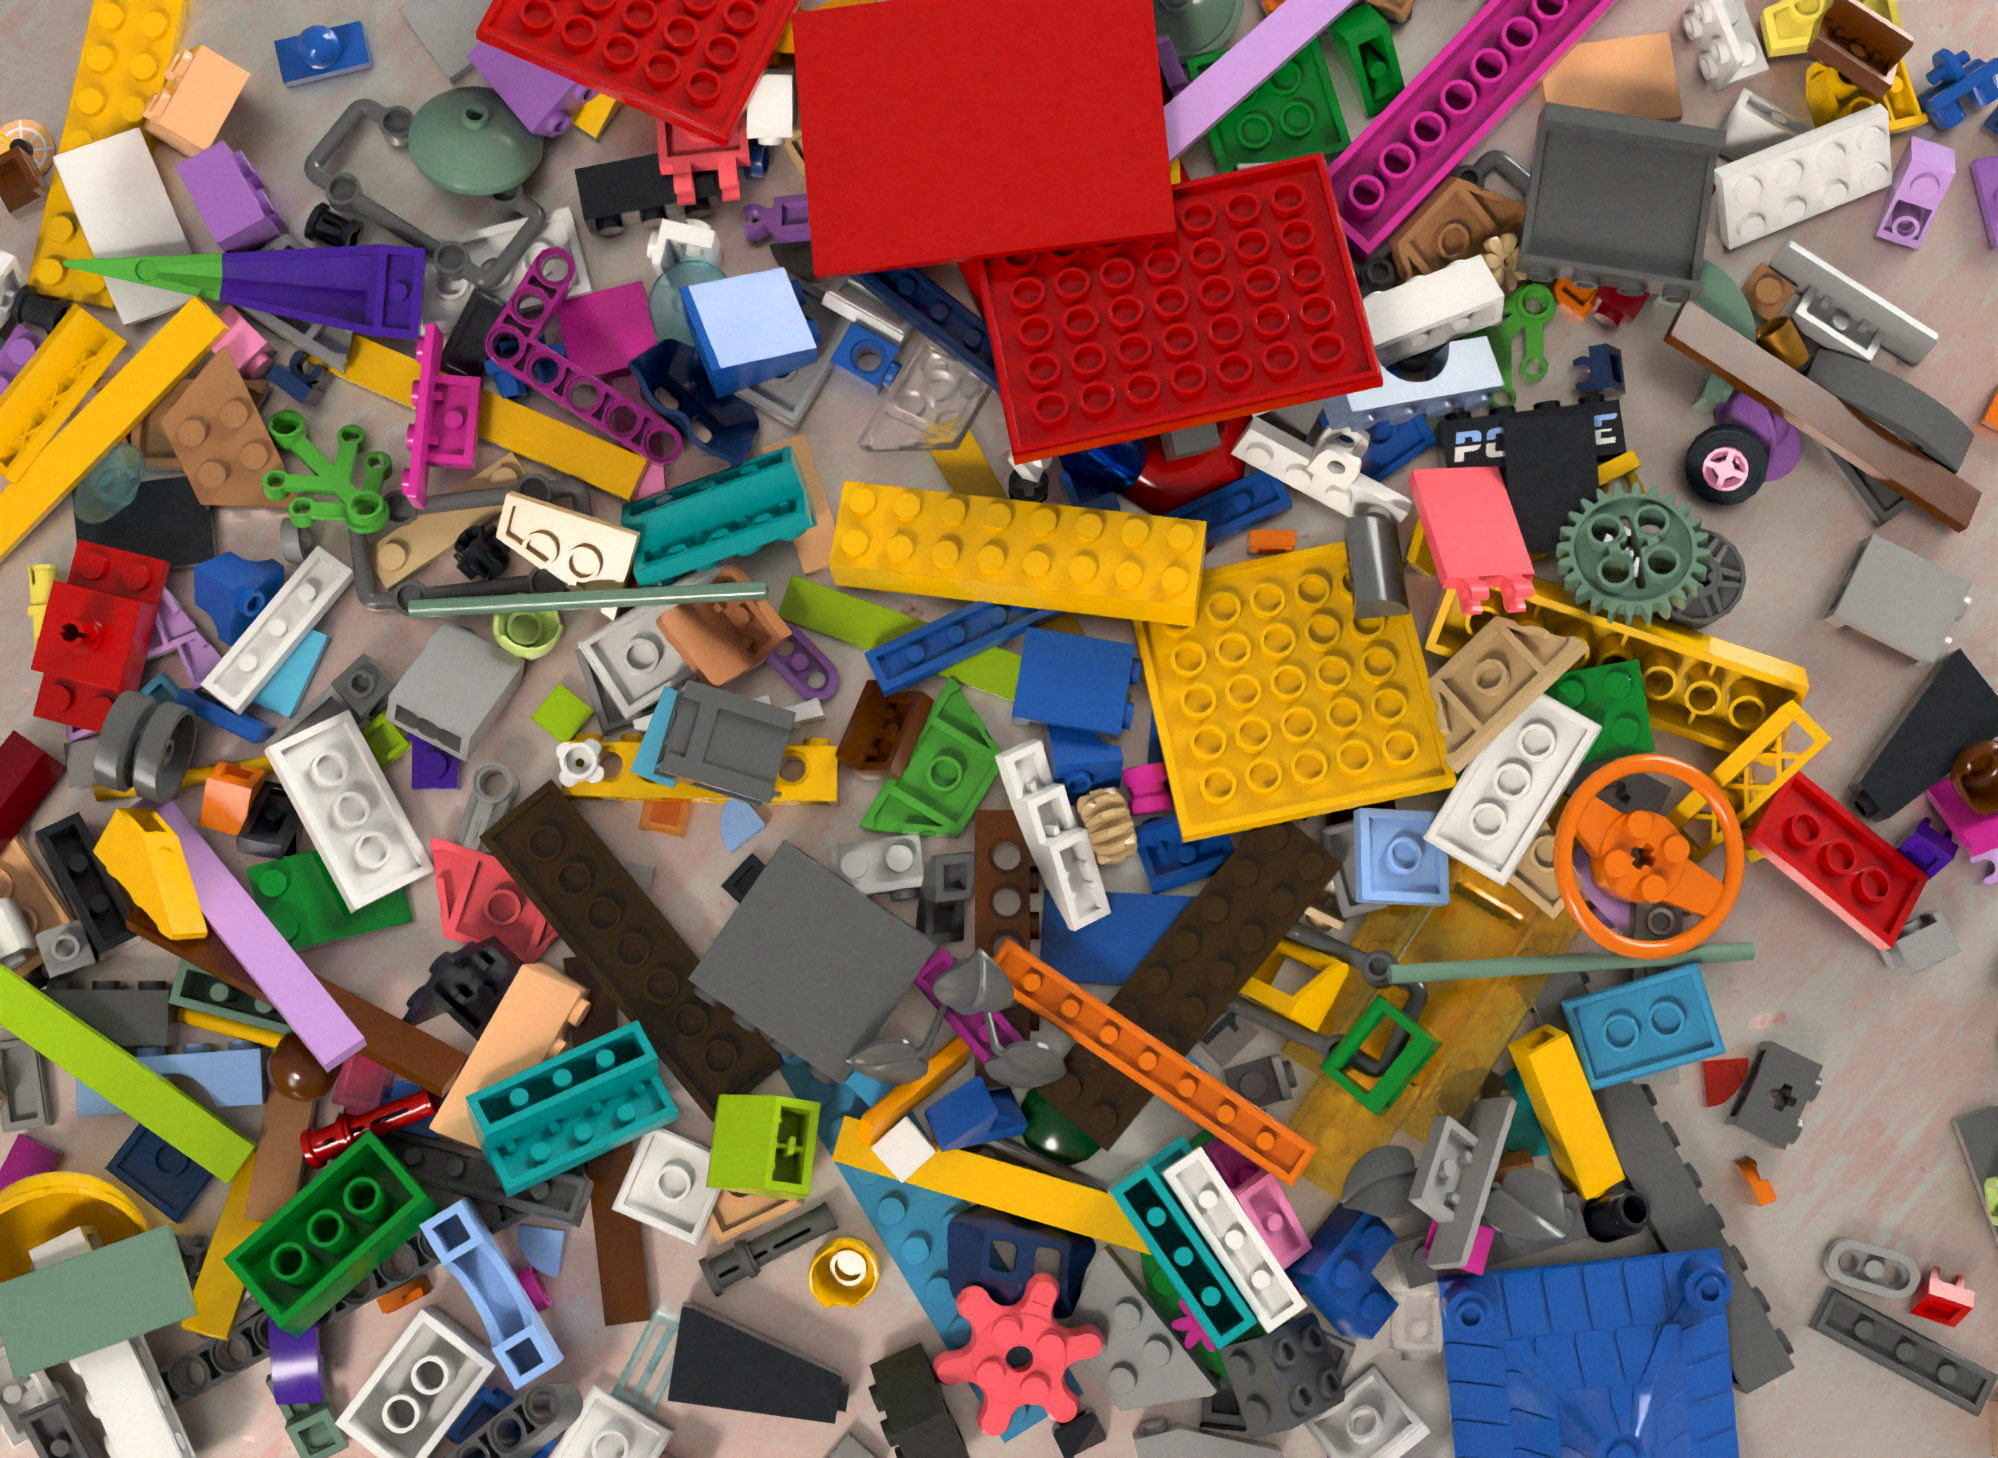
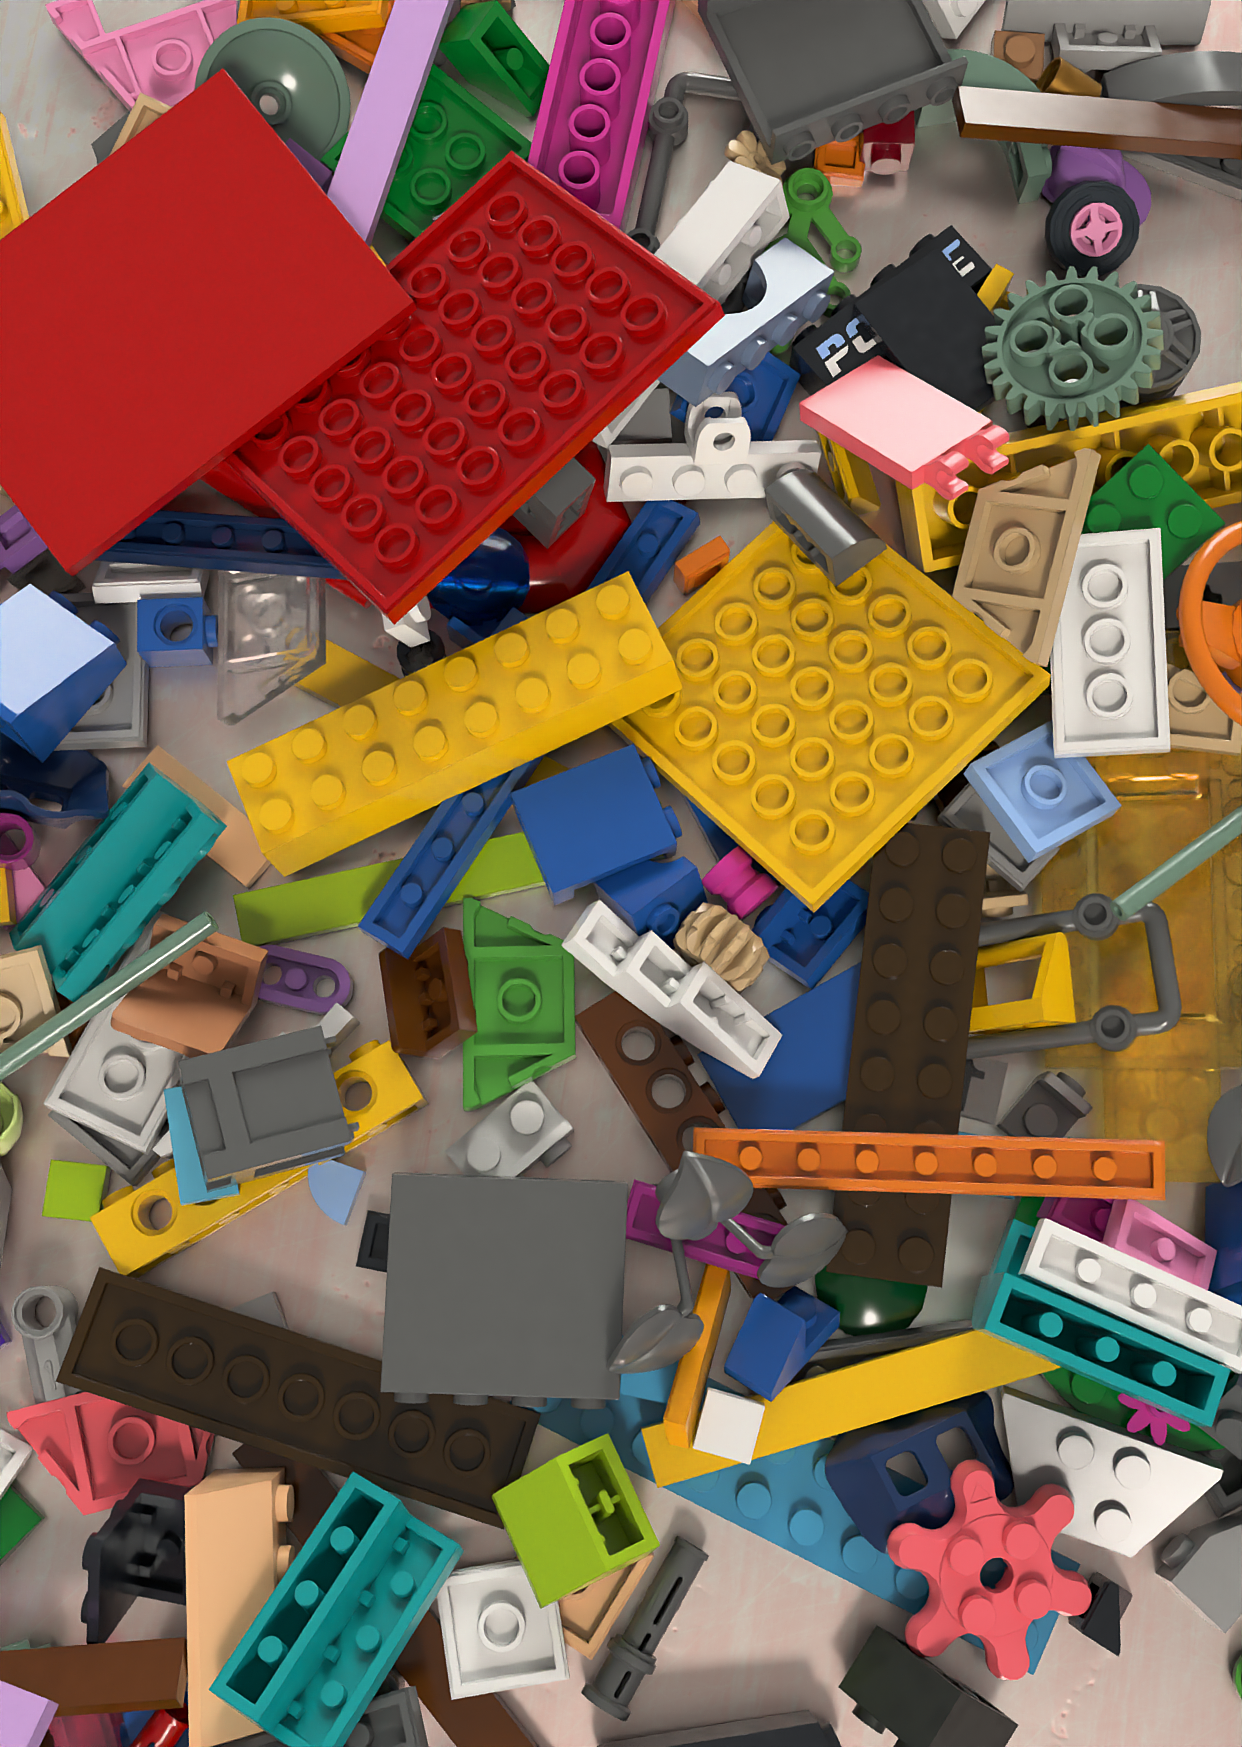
camera: 35 degrees left, 5 degrees down
white plate [556,738,605,787] -> none
clear orange tile [638,798,691,838] -> none
yellow hair [807,1237,880,1309] -> none
dark grey slope [916,852,975,943] -> none
green tile [1320,994,1443,1116] -> none
medium nougat wing [1389,176,1525,286] -> none
dark blue tile [1573,343,1626,397] -> none

